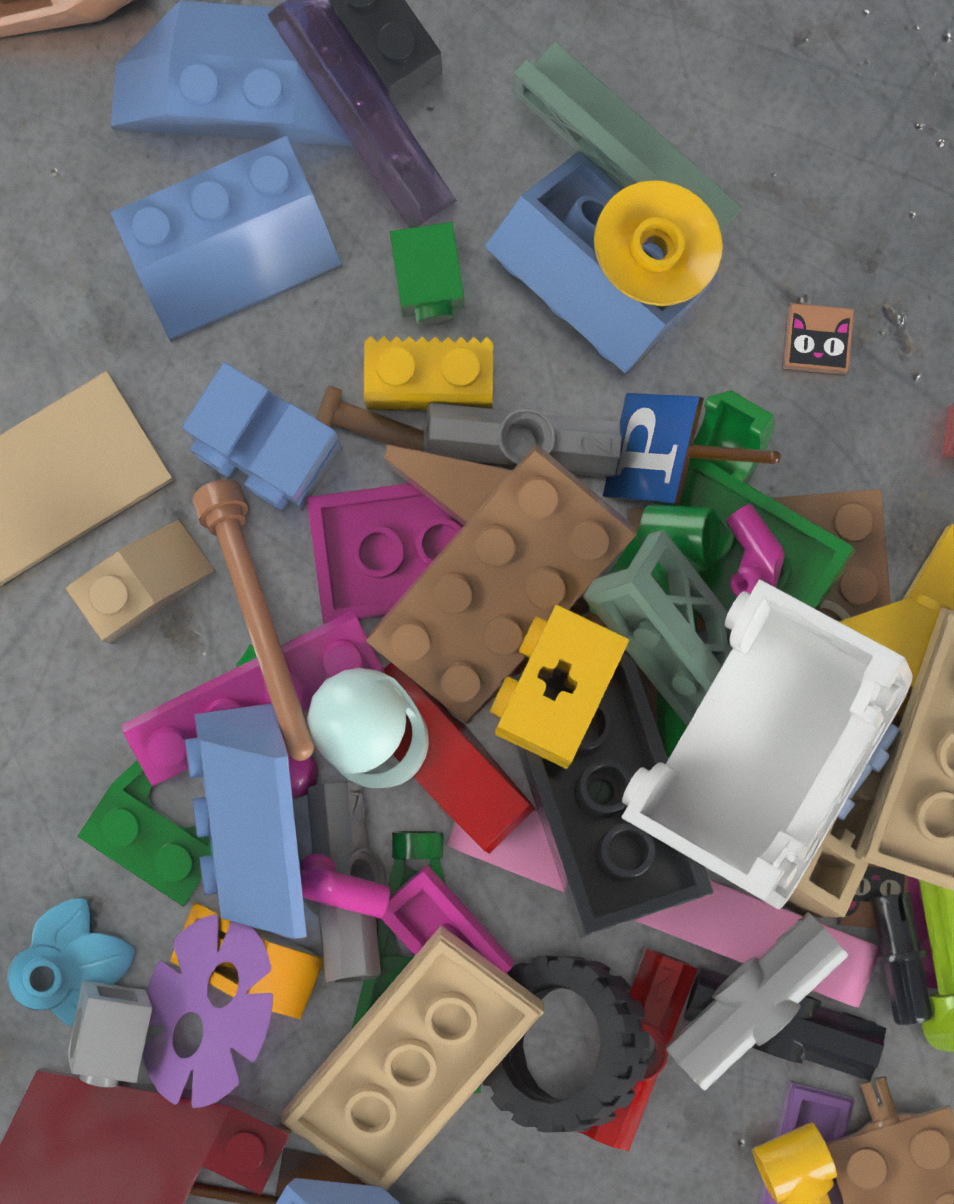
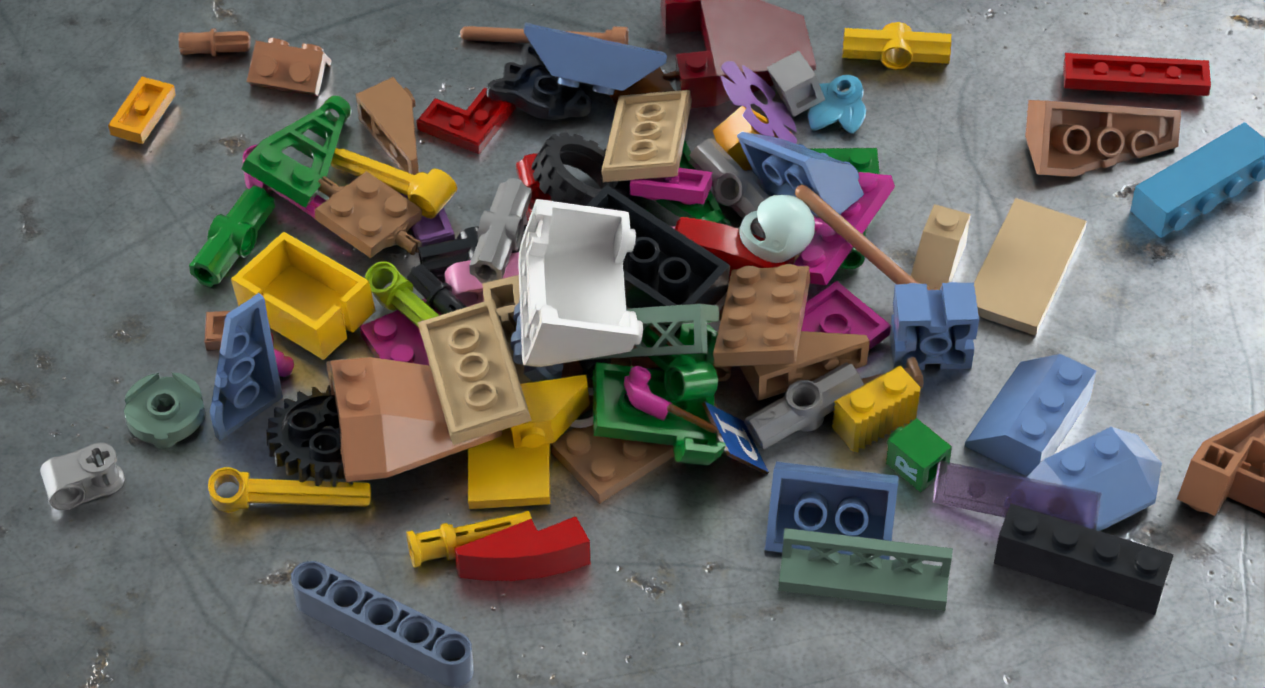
camera: 145 degrees right, 35 degrees down
dark pink arm [300,854,390,918] -> none
yellow brick [489,605,630,769] -> none
yellow dish [594,180,723,306] -> none
tile [783,303,854,375] -> none

